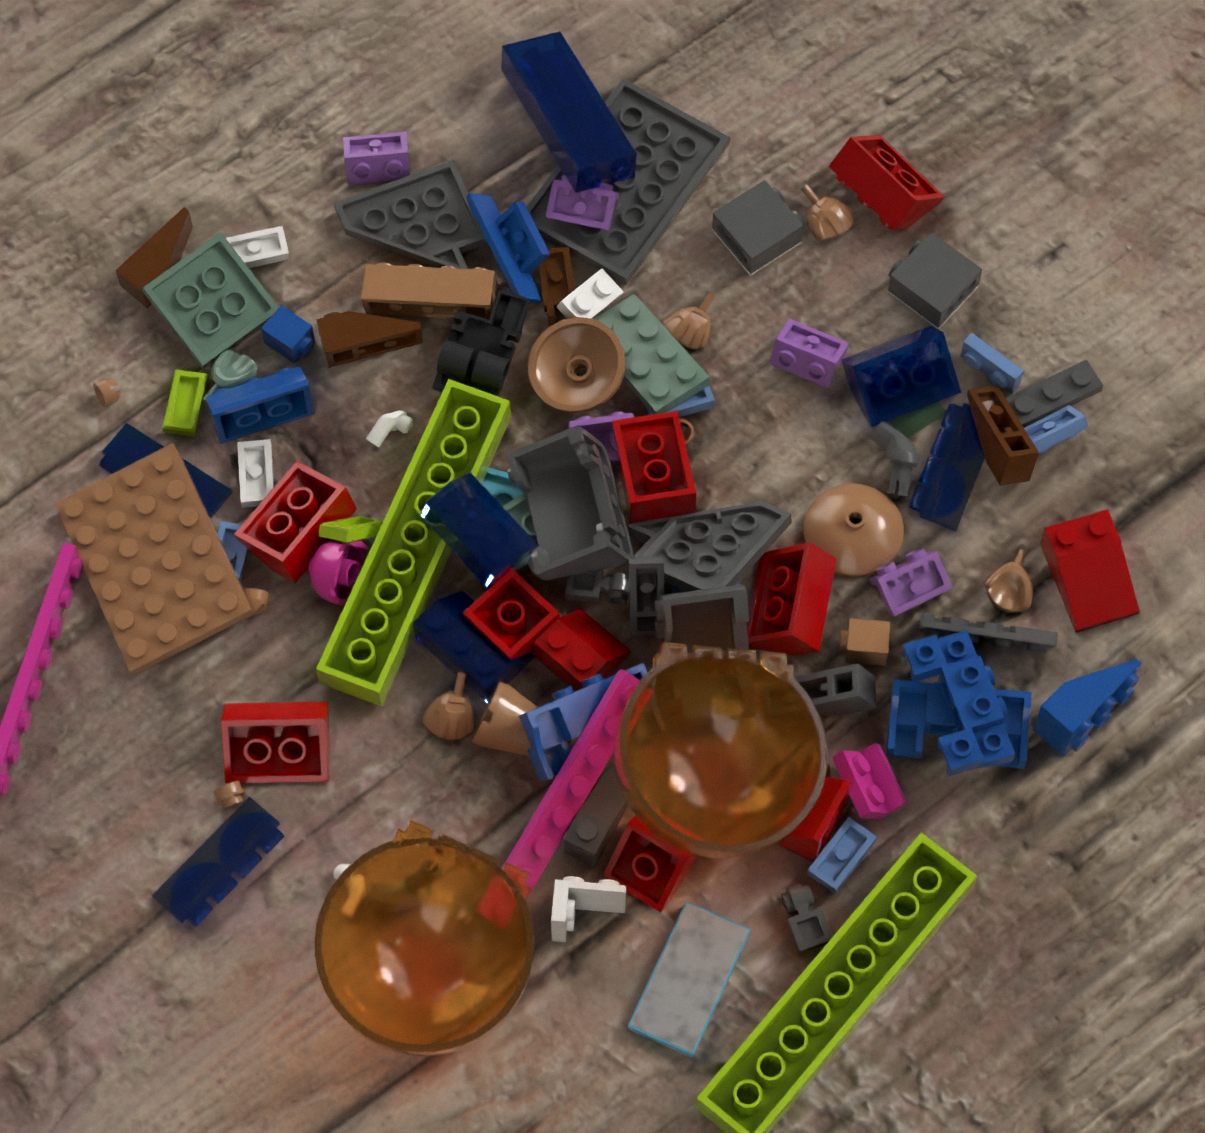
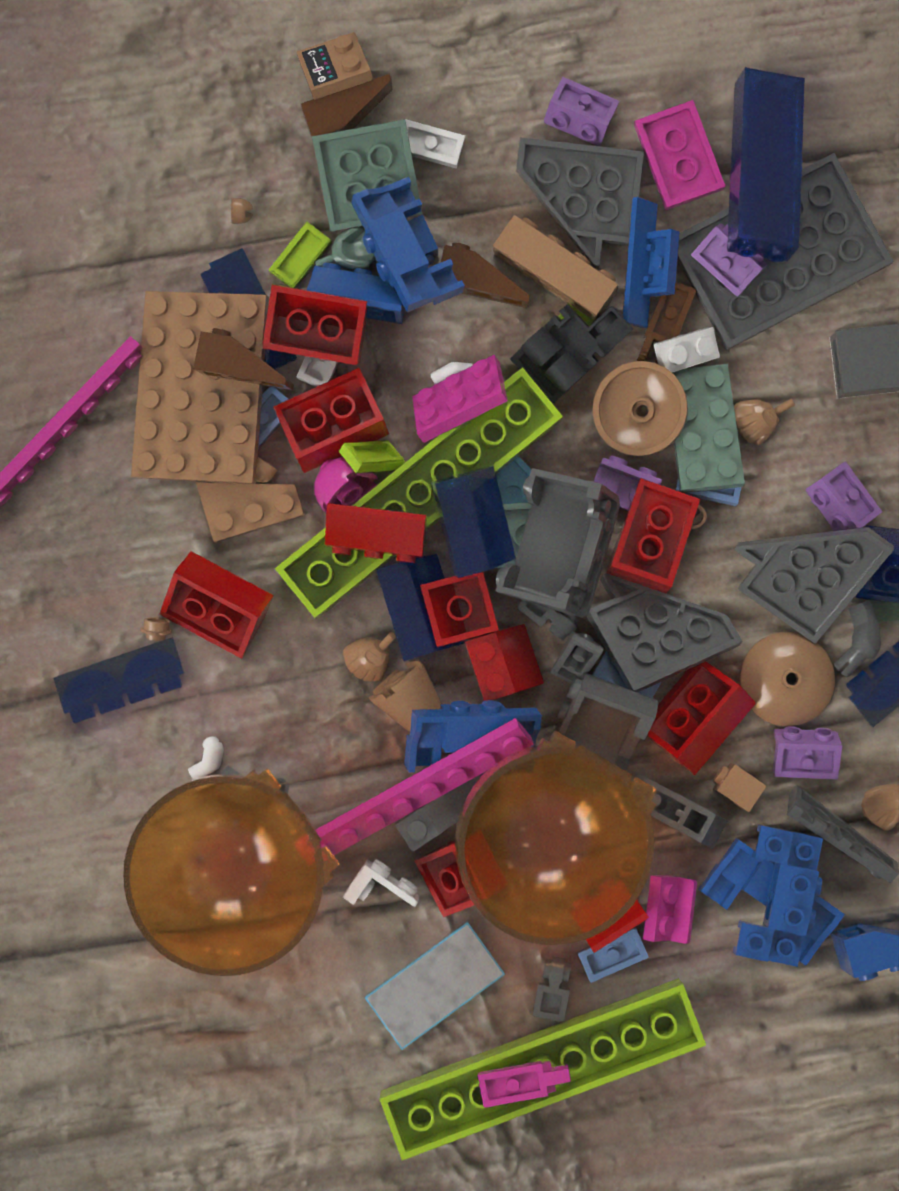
camera: 30 degrees right, 20 degrees up
none -> reddish brown slope [193,328,294,390]
none -> medium nougat wing [196,482,305,543]
none -> red slope [262,284,368,365]
none -> medium nougat plate [297,32,373,100]
none -> red slope [325,503,427,563]
none -> blue bracket [351,177,465,312]
none -> dark pink plate [412,355,508,443]
none -> dark pink hinge [478,1061,571,1108]
none -> dark pink plate [634,100,726,210]
none -> dark grey wing [735,527,894,644]

